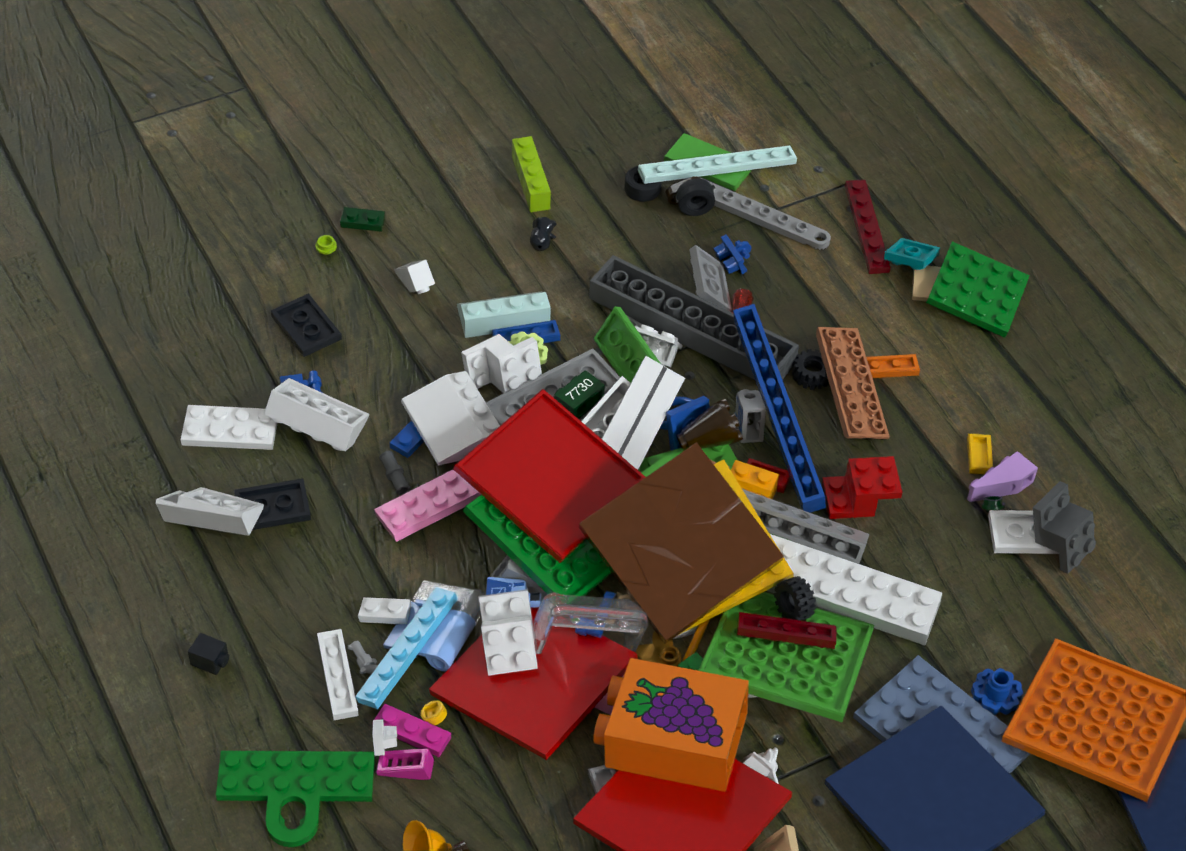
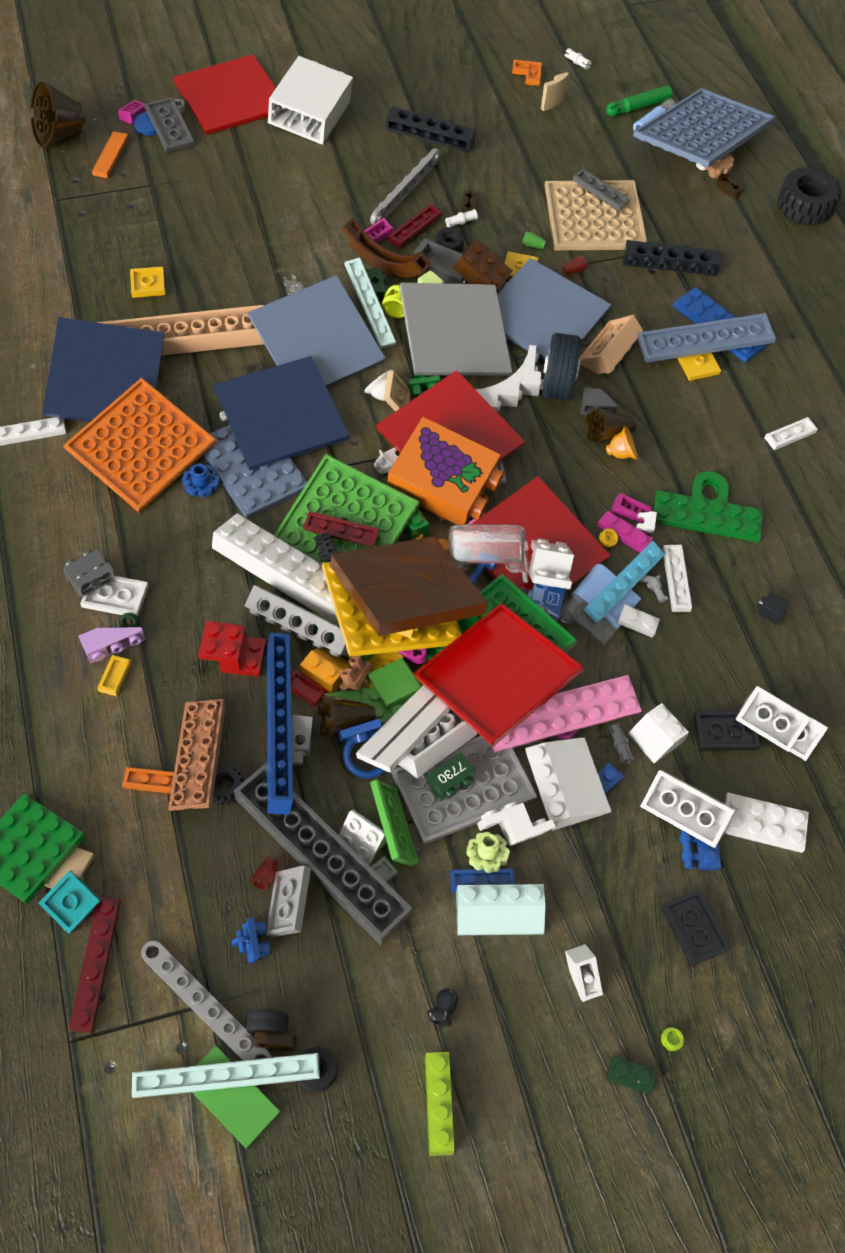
camera: 170 degrees left, 10 degrees up
none -> white slope [628,703,689,764]

